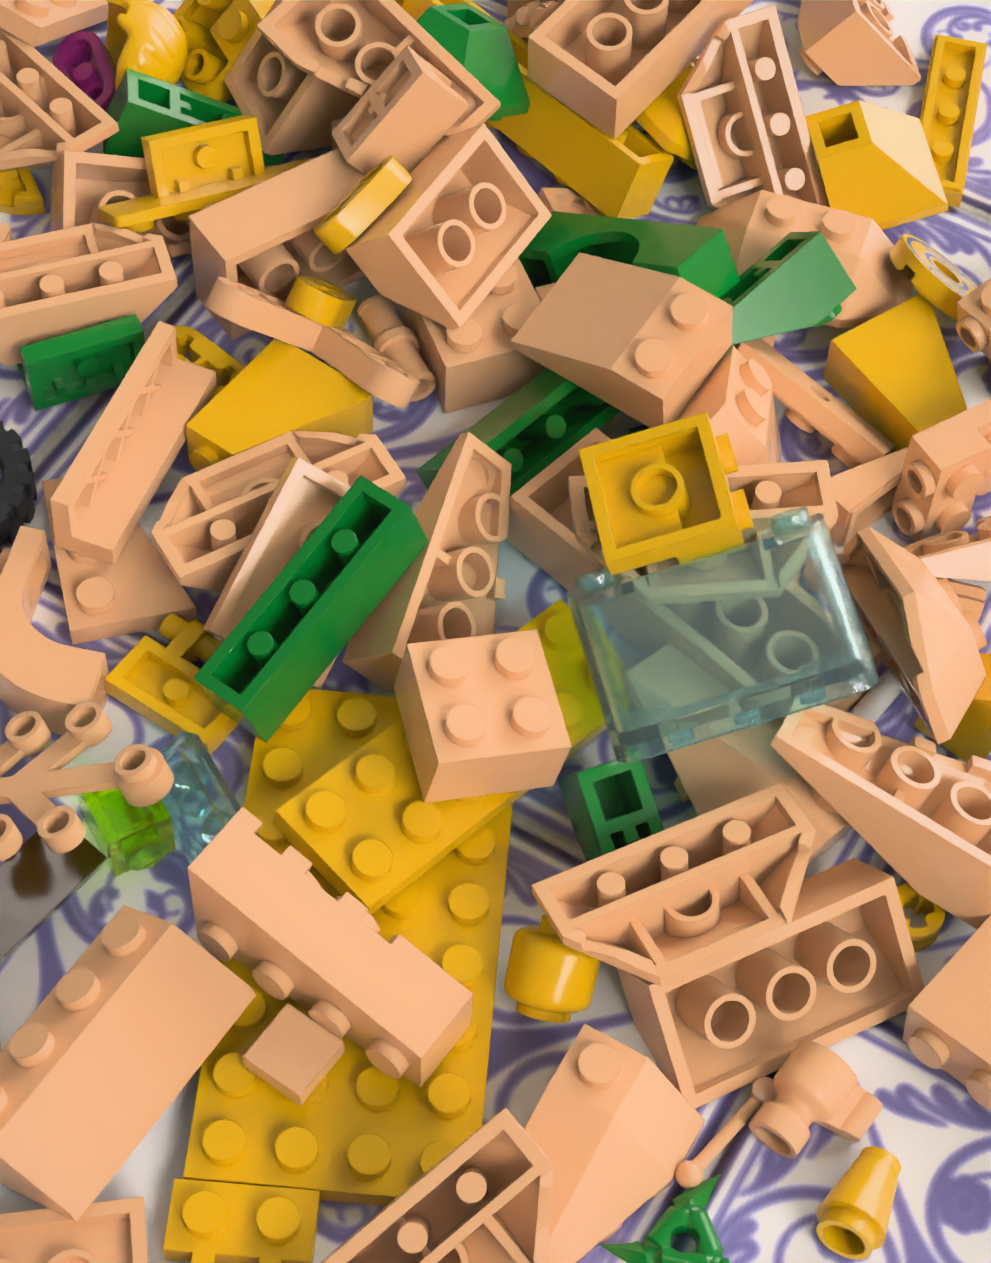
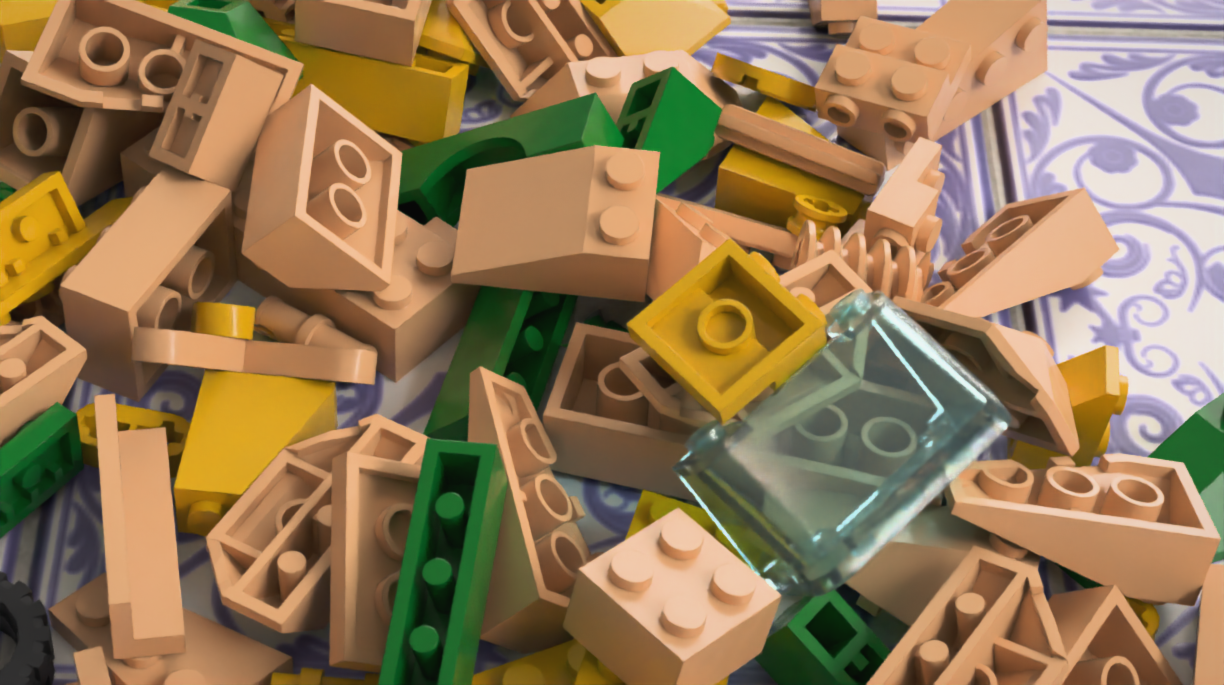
camera: 30 degrees left, 10 degrees down
yellow beam [314,155,413,255] -> none
none -> light nougat axle [715,104,886,196]
none -> yellow bush [786,195,848,241]
none -> light nougat piece [790,220,931,321]

